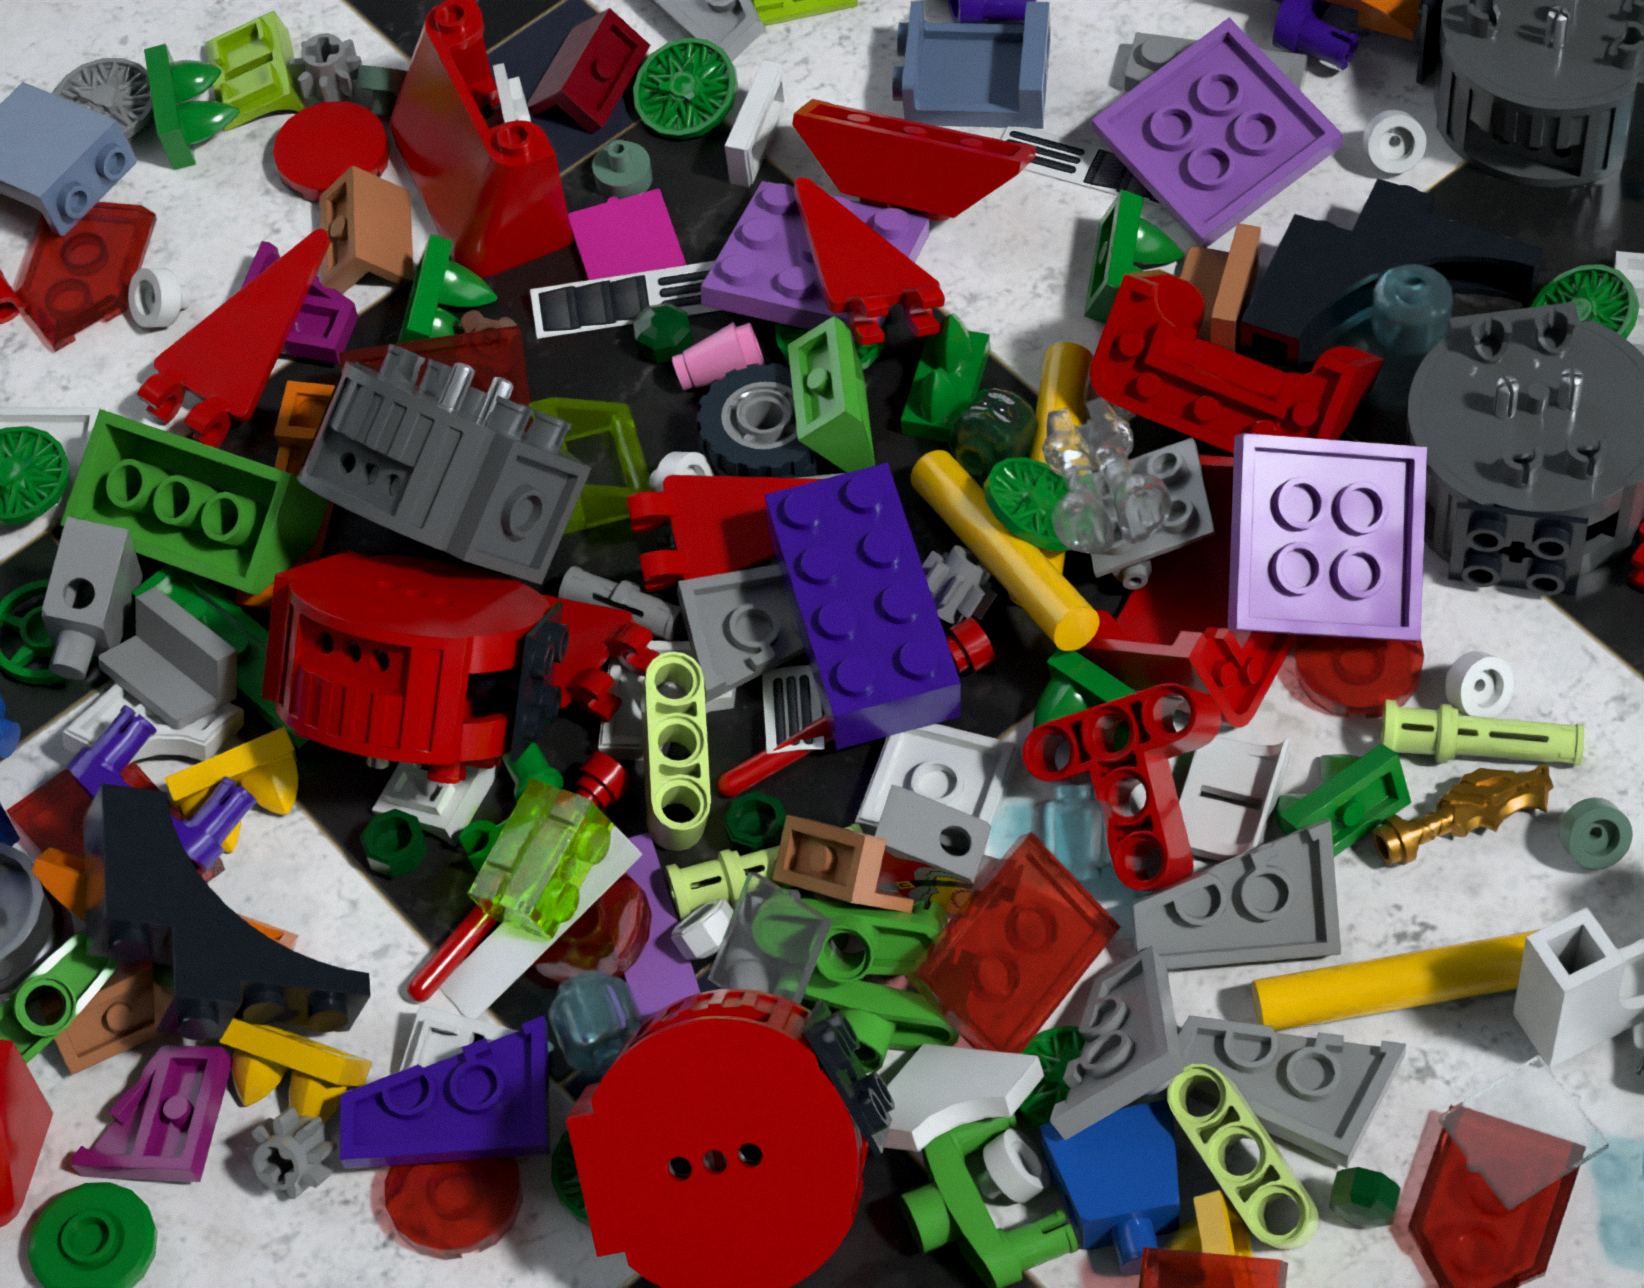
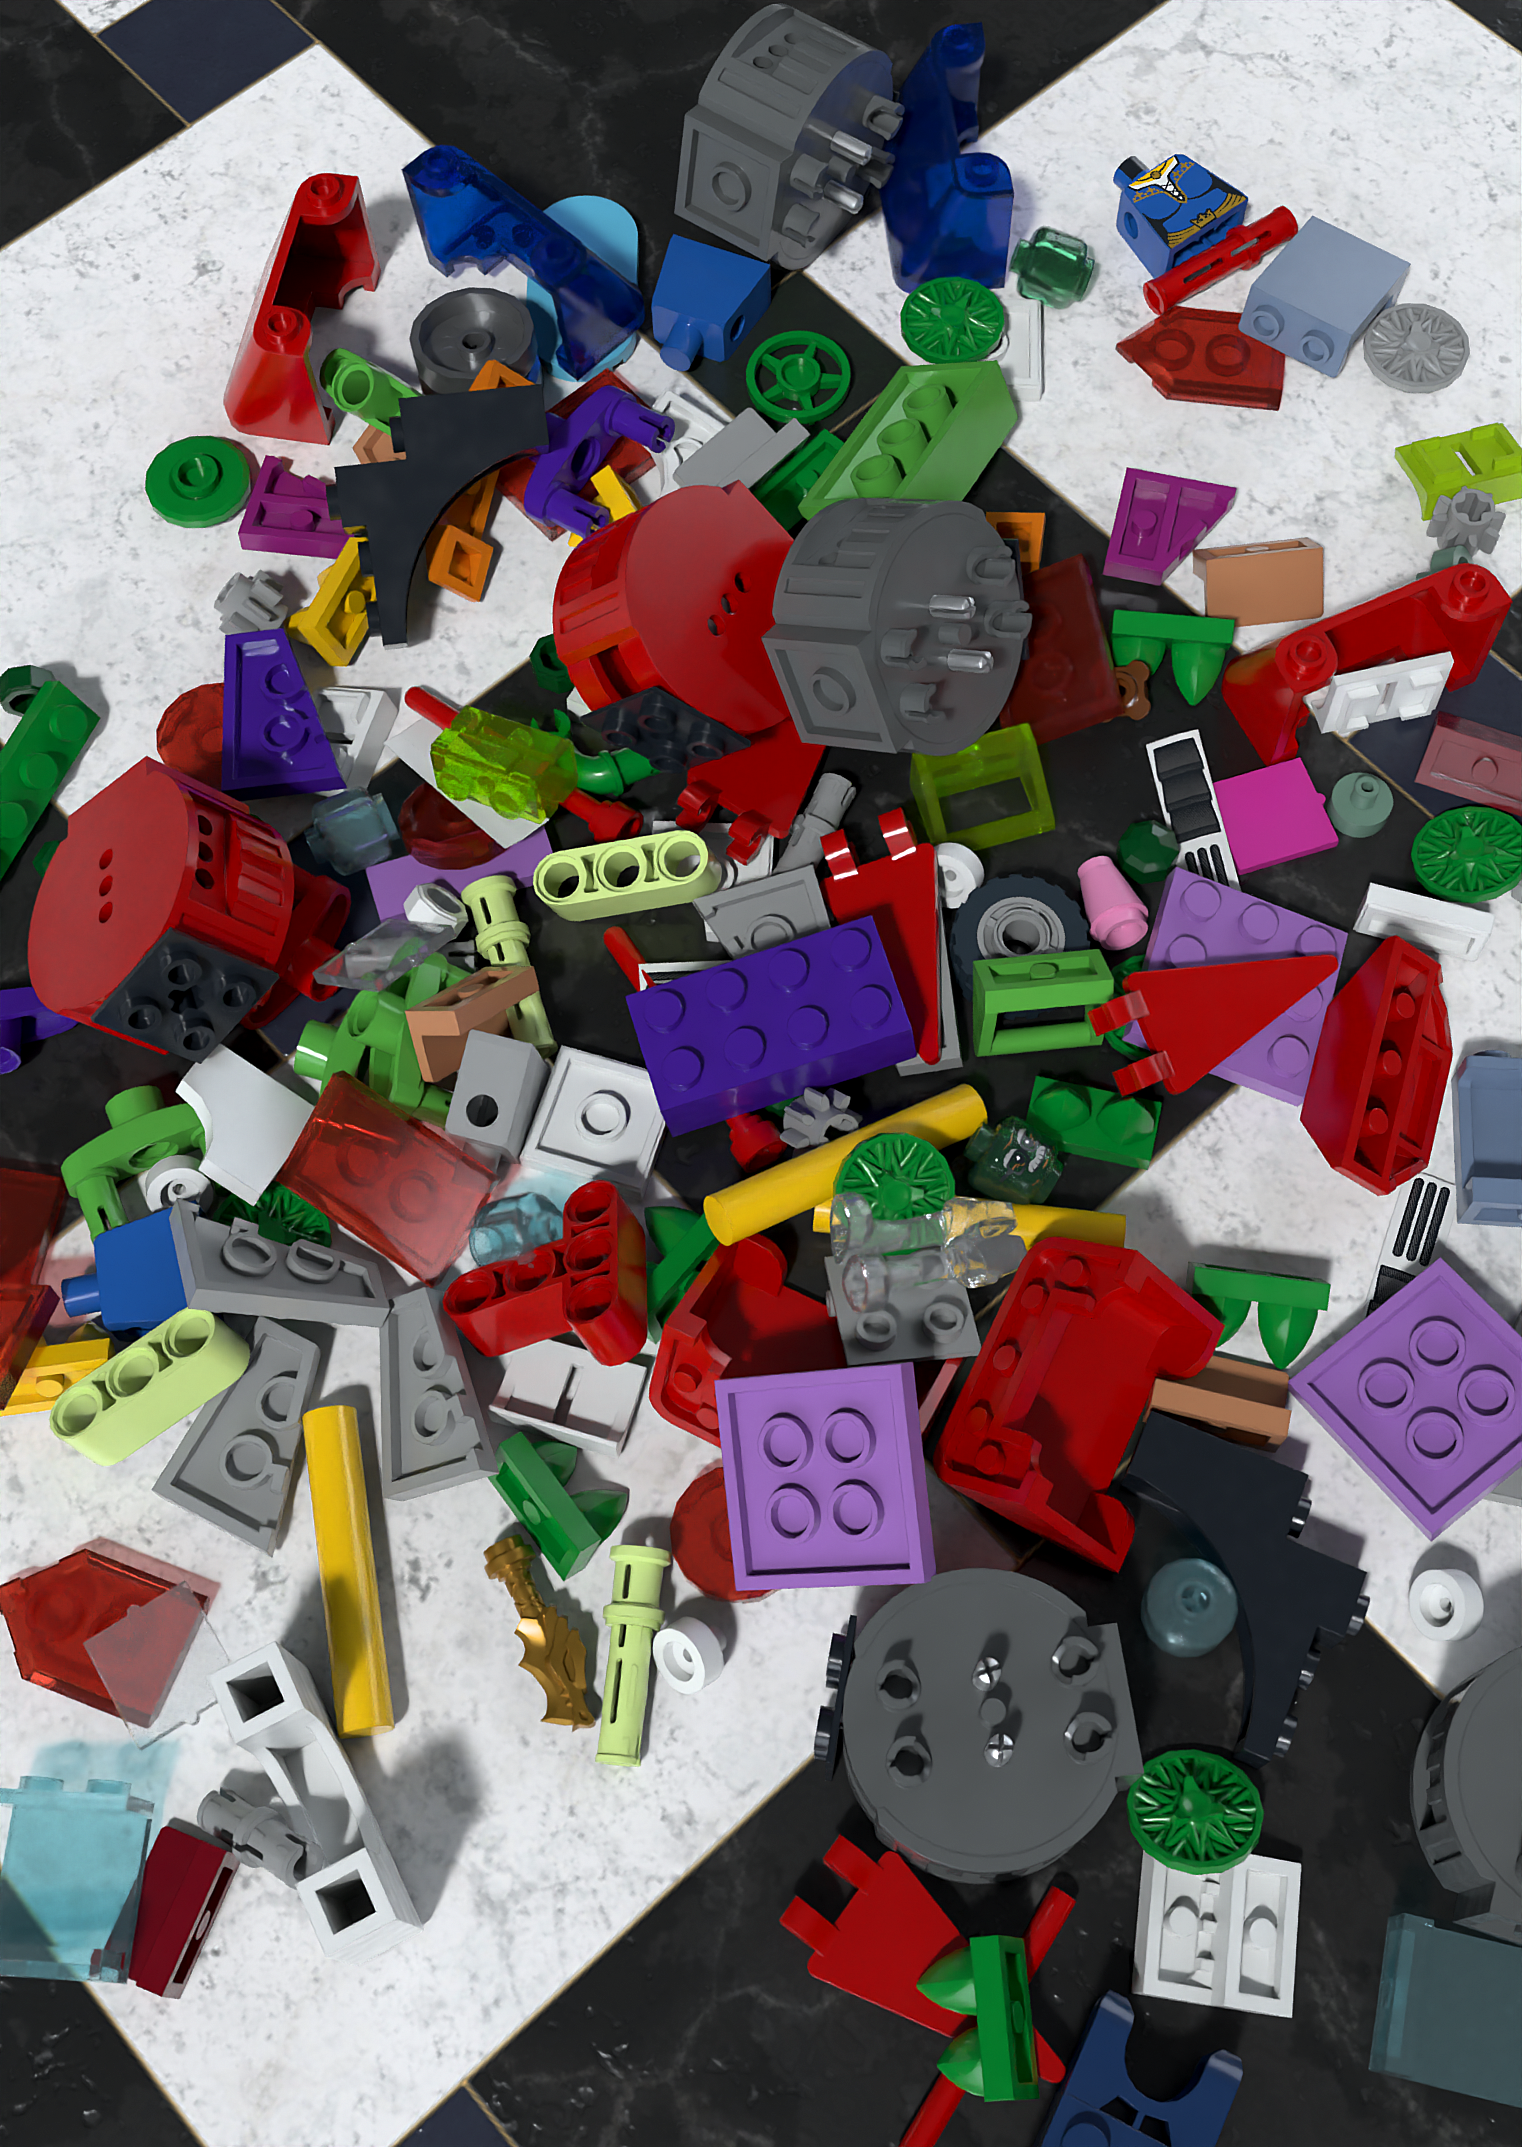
camera: 85 degrees right, 10 degrees up
light grey torso [42,517,143,680] -> none
white tile [128,268,191,327] -> none
red flag [137,229,331,448] -> none
green tile [144,43,240,170] -> none
red tile [273,101,390,202] -> none
dark green tile [723,791,786,855] -> none
dark green tile [1329,1167,1401,1228] -> none
sand green tile [1559,797,1633,870] -> none

